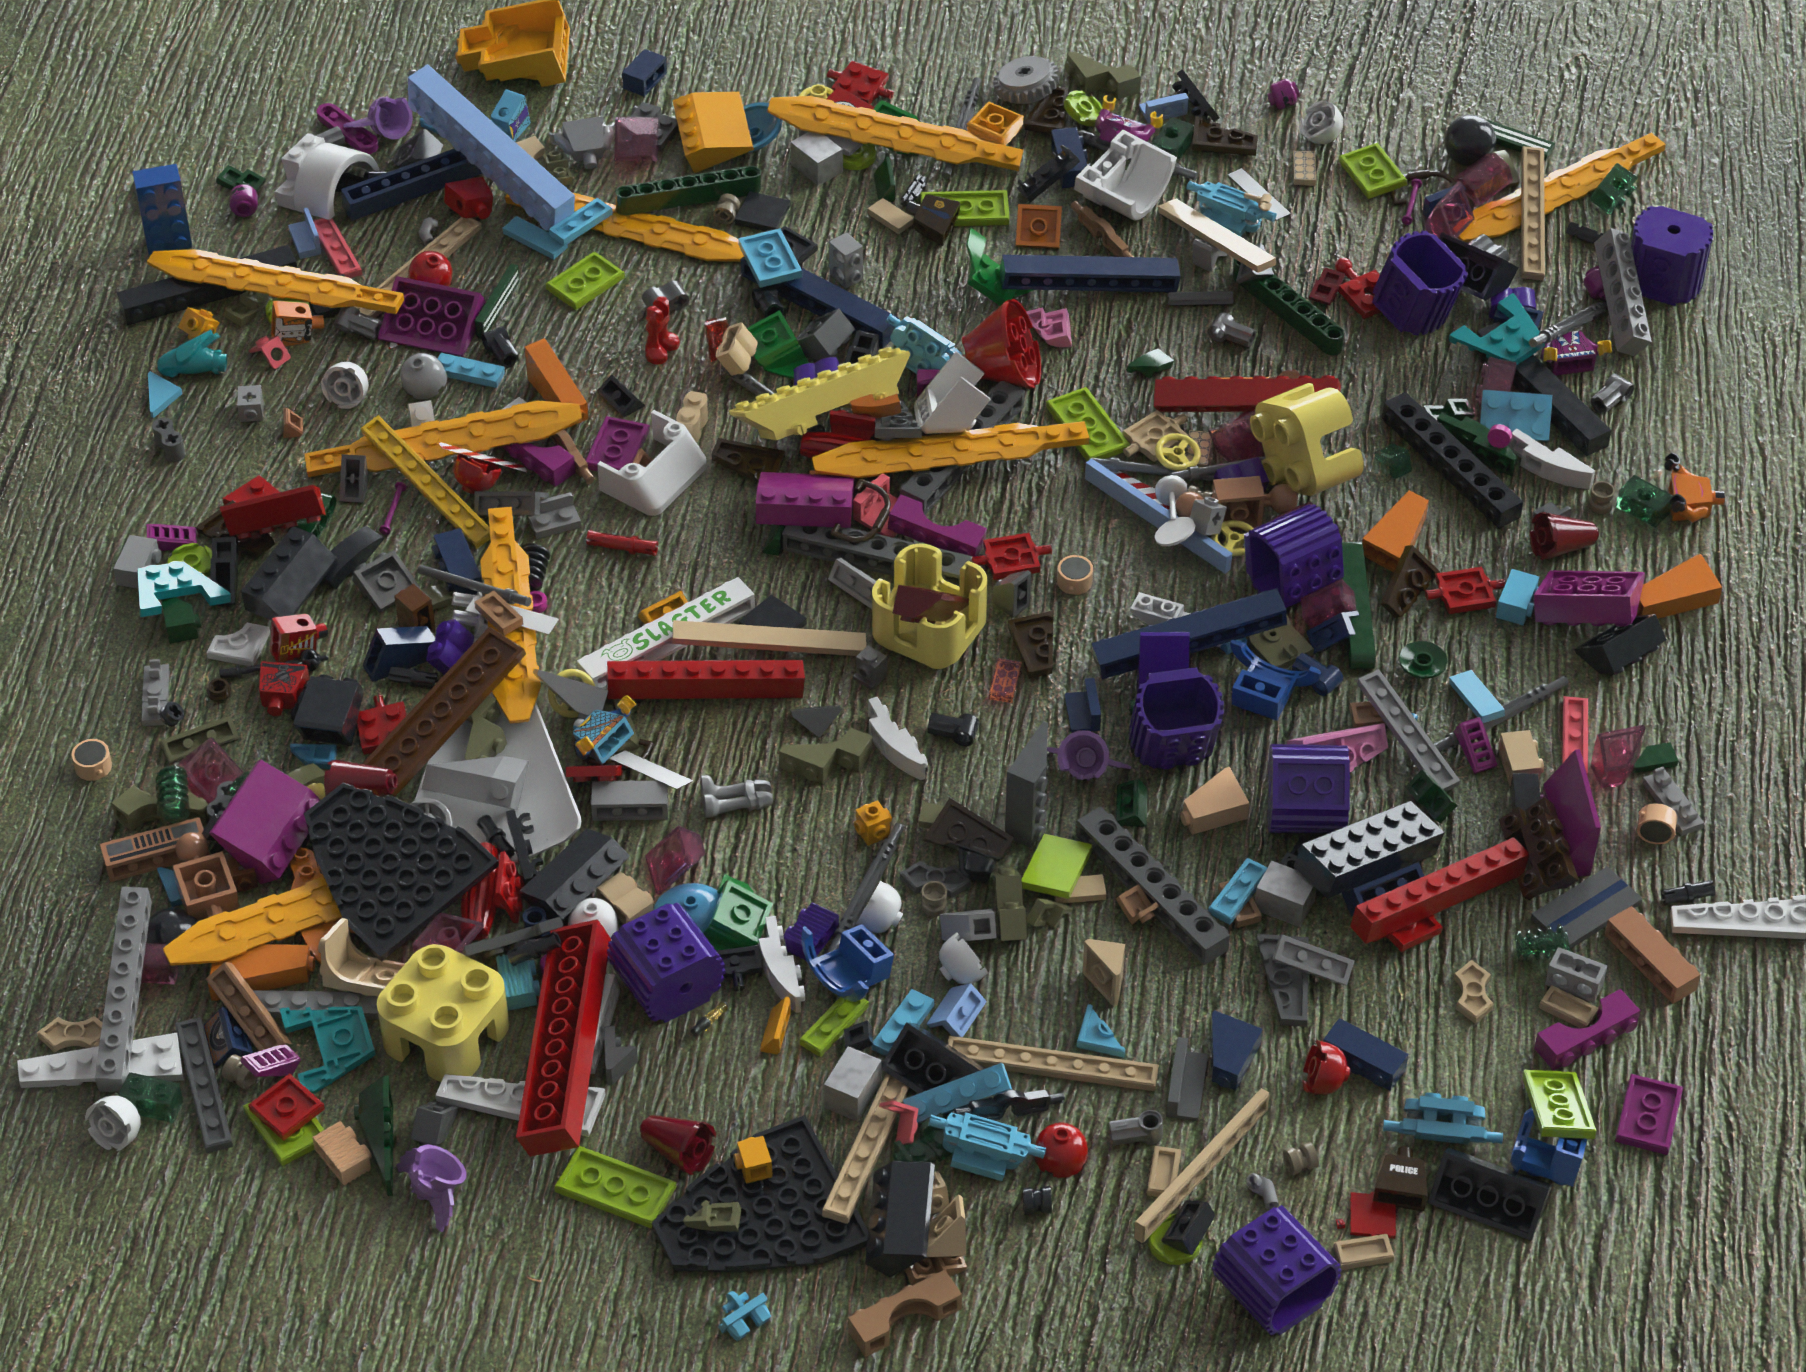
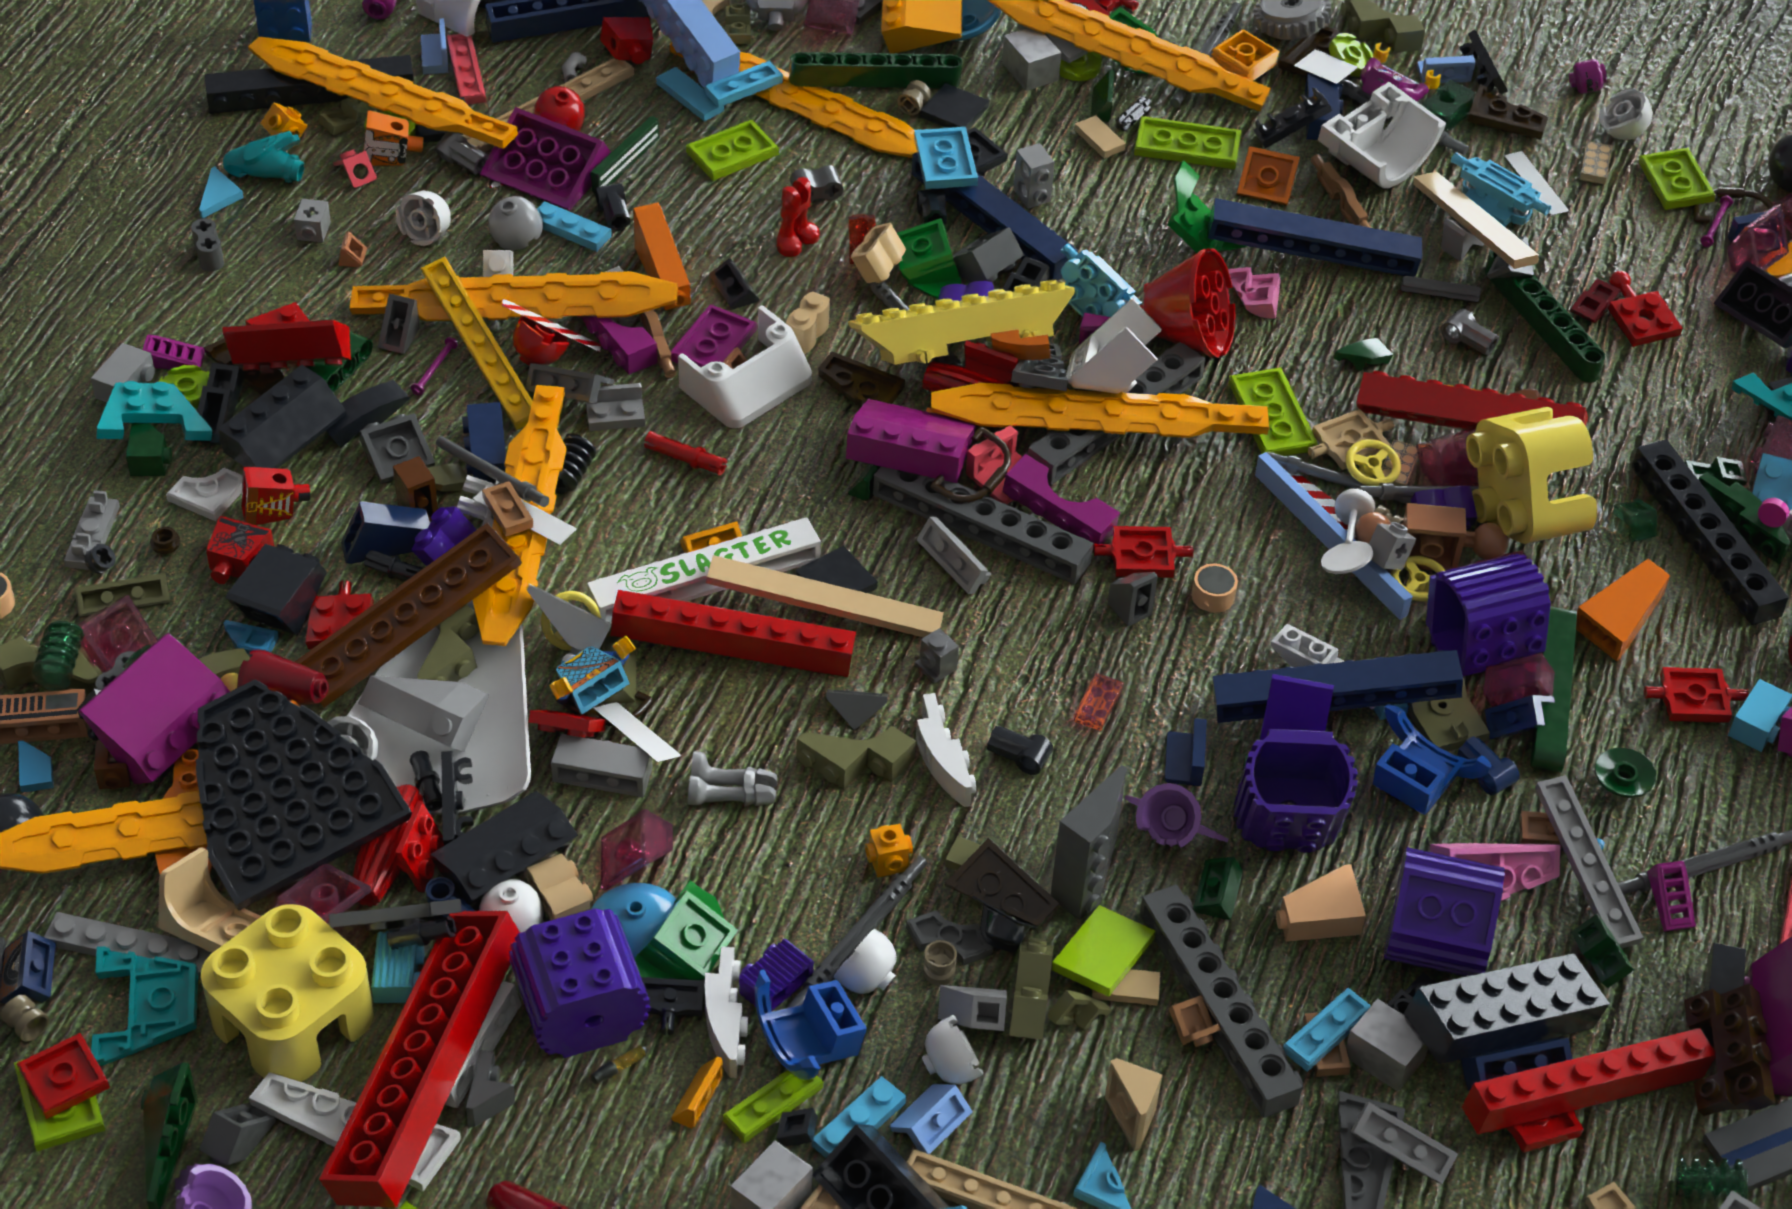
camera: 10 degrees right, 0 degrees up
nougat brick [173,832,239,920] -> none
medium nougat slope [206,962,292,1051] -> none
orange slope [208,944,315,1001] -> none
black piece [219,649,329,679] -> none
magenta slope [240,1045,300,1077] -> none
light nougat brick [312,1121,372,1185] -> none
dark pink tile [530,591,547,613] -> none
light yellow piece [872,544,987,669] -> none
dark red slope [892,585,969,624] -> none
dark brown torso [905,194,960,246] -> none
dark brown wing [1007,610,1054,679] -> none
tan hand [1244,193,1272,211] -> none
dark purple piece [1372,231,1468,335] -> none
dark brown wing [1381,545,1441,618] -> none
medium azure tile [1449,670,1505,723] -> none
tan brick [1498,730,1544,787] -> none
none -> white sticker [1294,49,1358,84]

